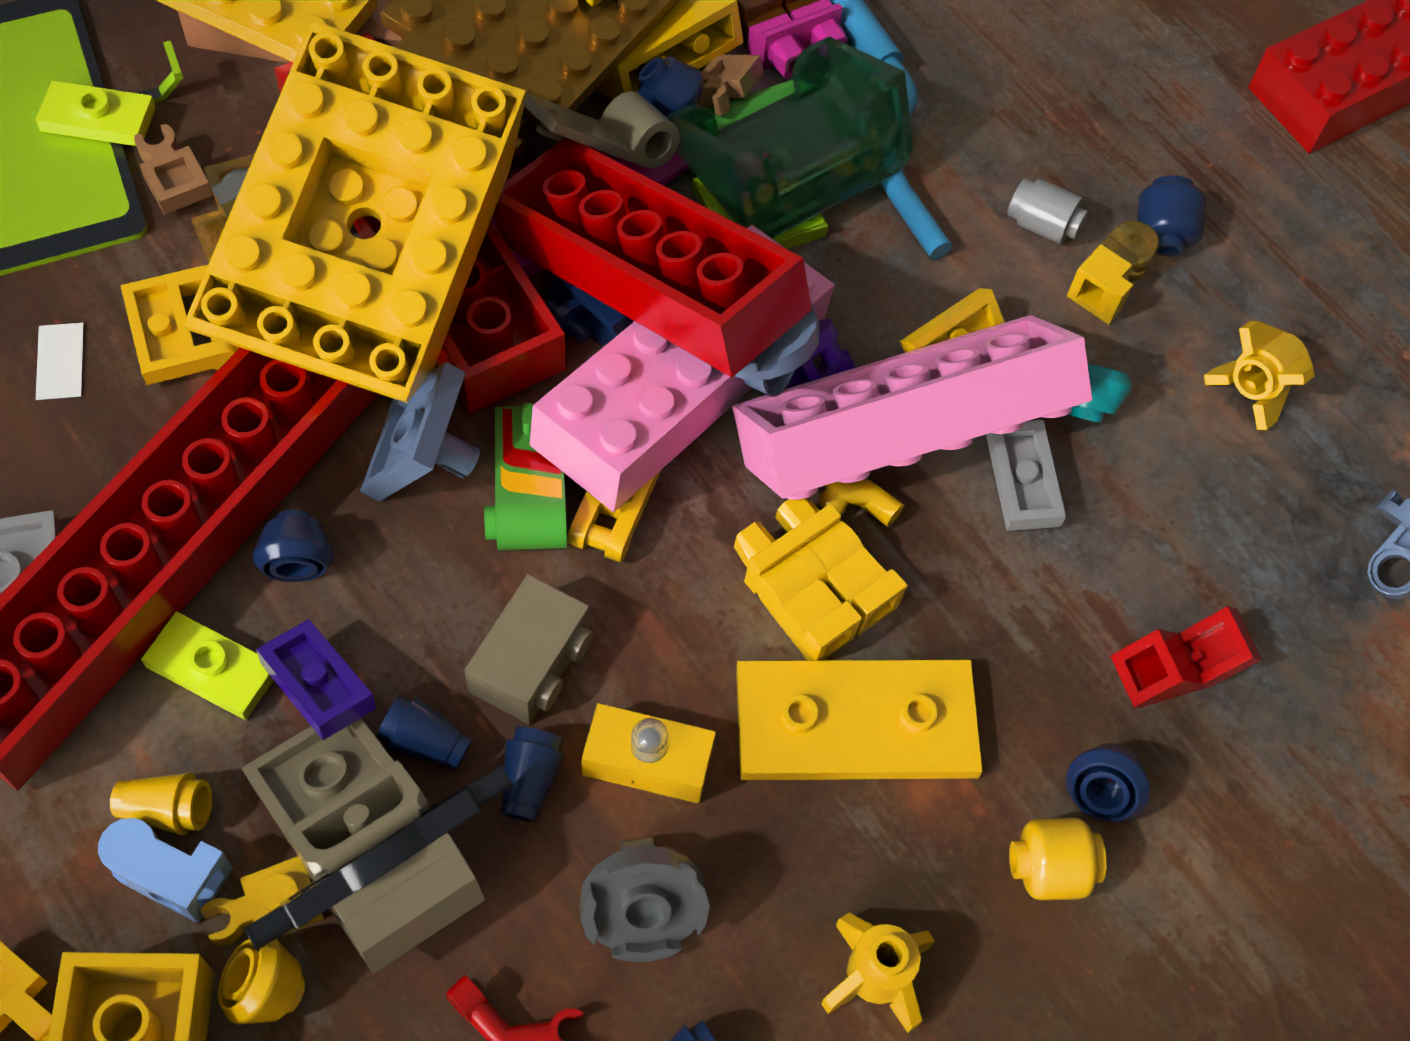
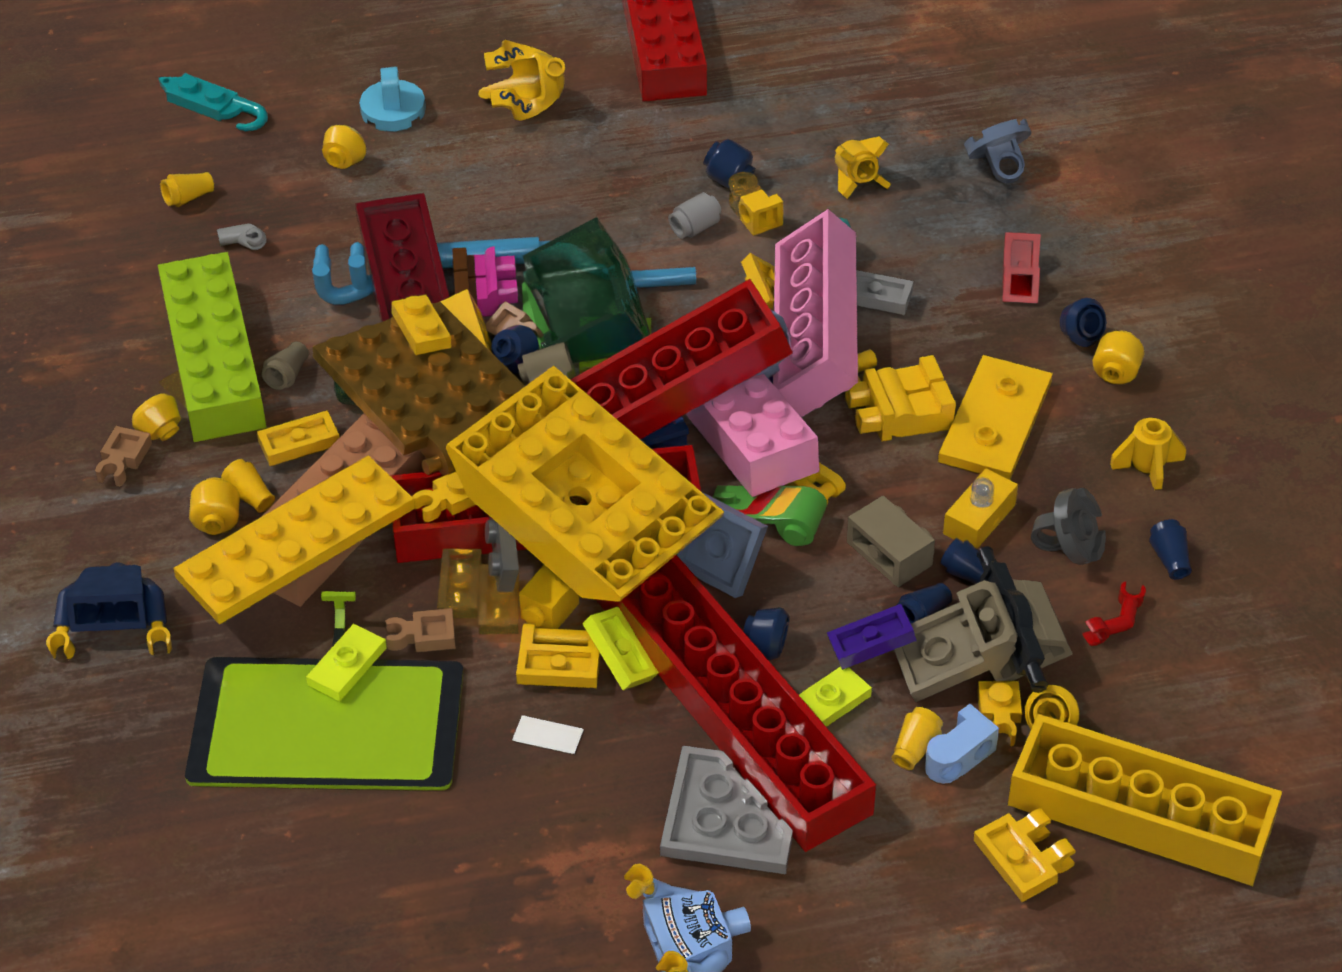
camera: 60 degrees left, 15 degrees down
none -> neon yellow plate [582,607,658,691]

